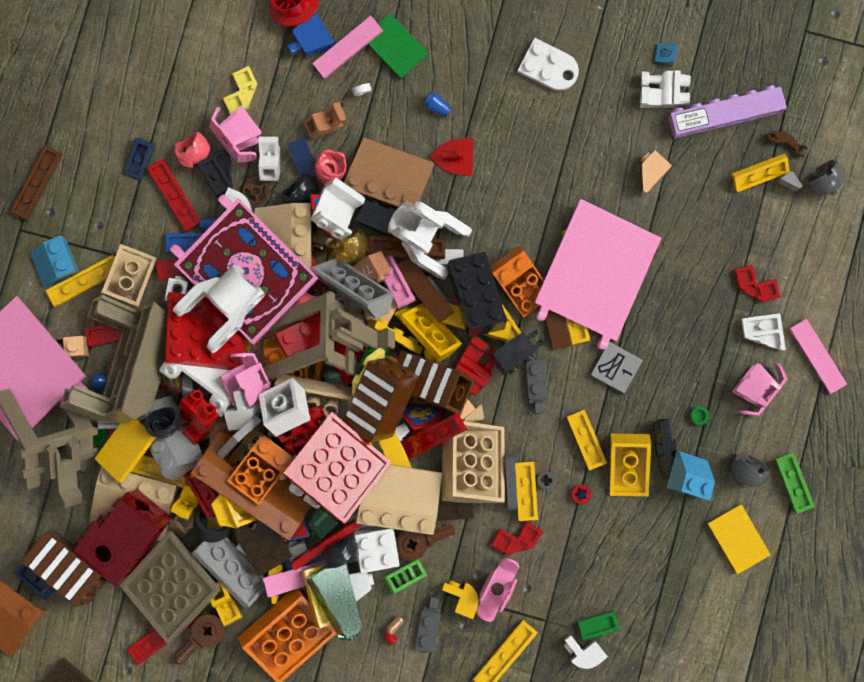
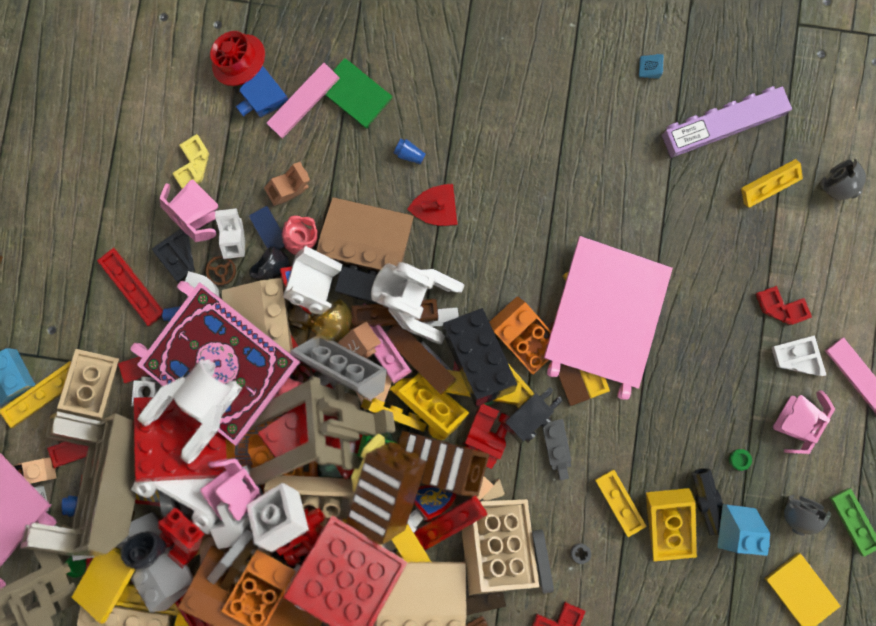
camera: 10 degrees left, 0 degrees up
dark blue slope [124,137,156,180] -> none
blue tile [165,233,204,253] -> none
coral hair [174,131,210,168] -> none
white tile [352,83,372,96] -> none
yellow plate [515,462,538,521] -> none
white plate [517,38,579,91] -> none
red tile [571,485,591,504] -> none
light grey tile [590,342,643,394] -> none
white hips [640,70,691,109] -> none
light nougat slope [640,150,672,196] -> none
reddish brown arm [767,131,807,157] -> none
light grey slope [777,171,802,192] -> none

